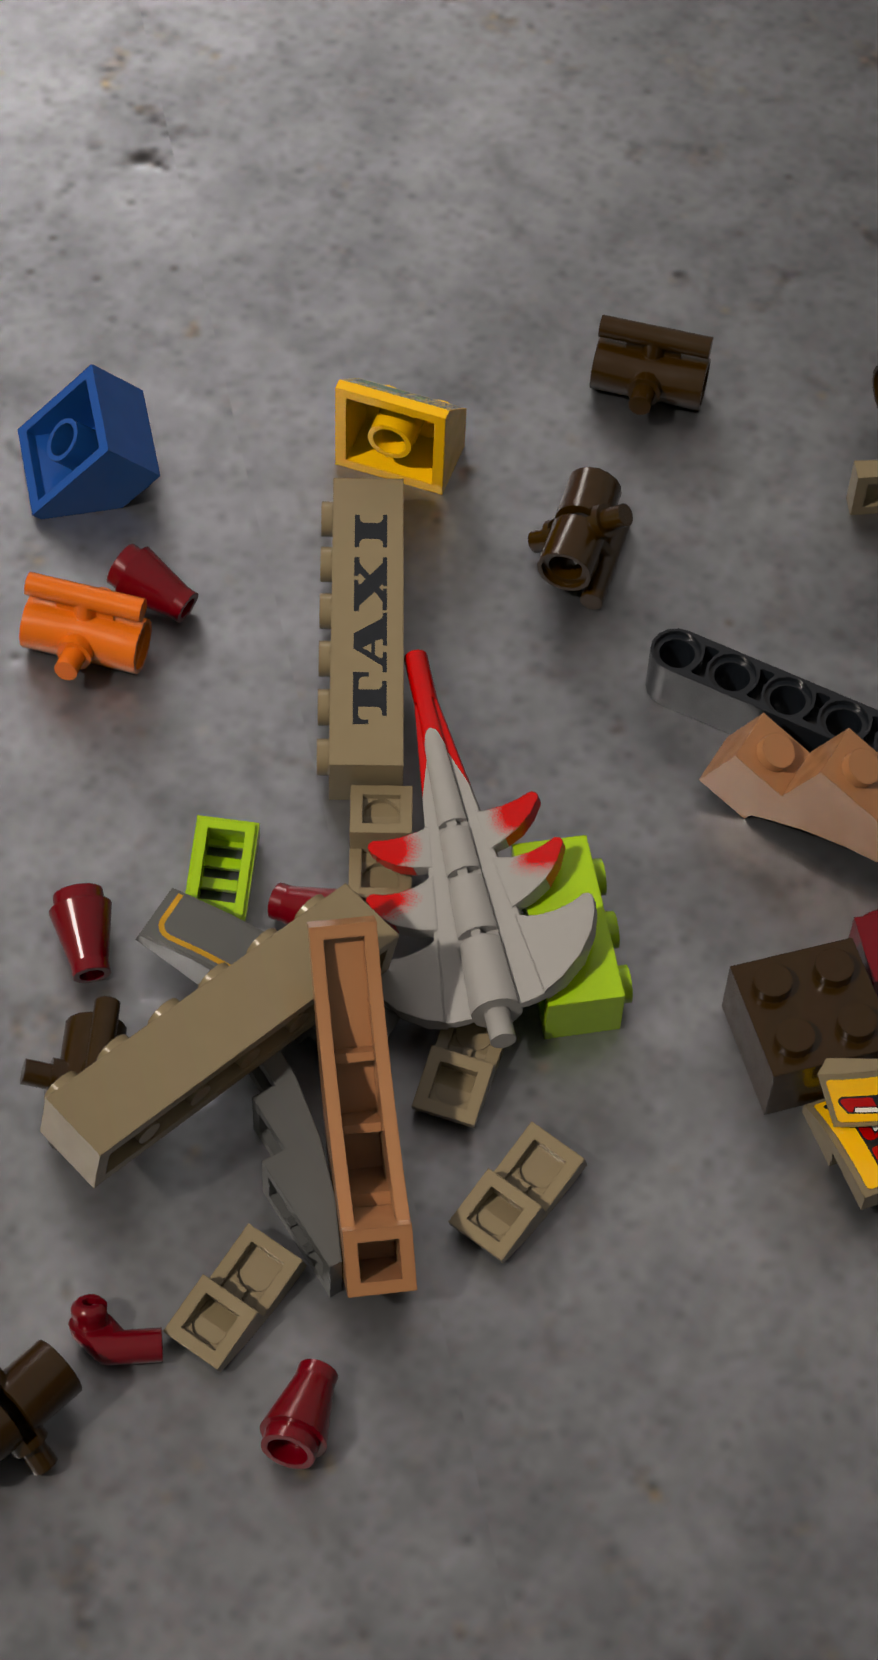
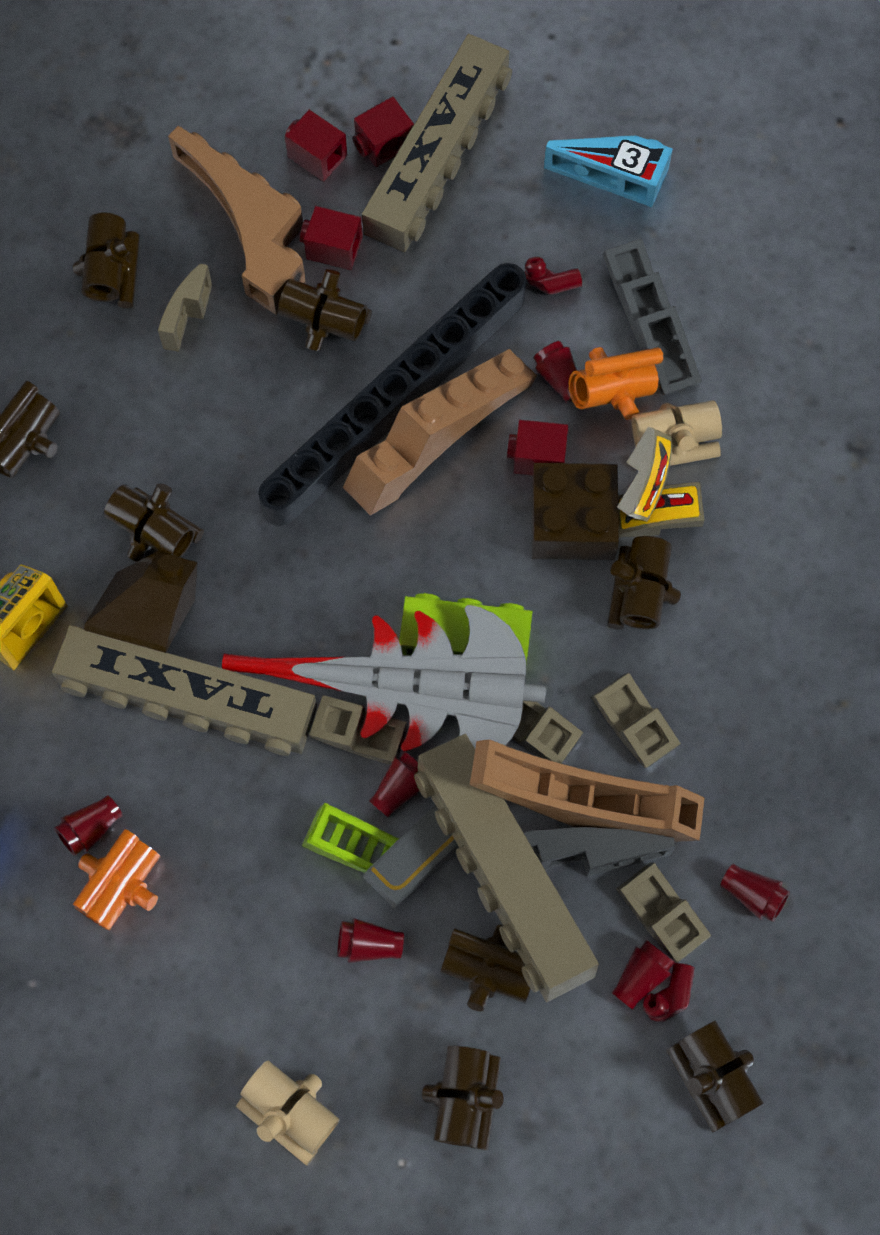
camera: 70 degrees left, 15 degrees up
none -> dark brown slope [84,551,198,653]
none -> dark brown pin [607,536,681,630]
none -> dark red cone [611,940,675,1010]

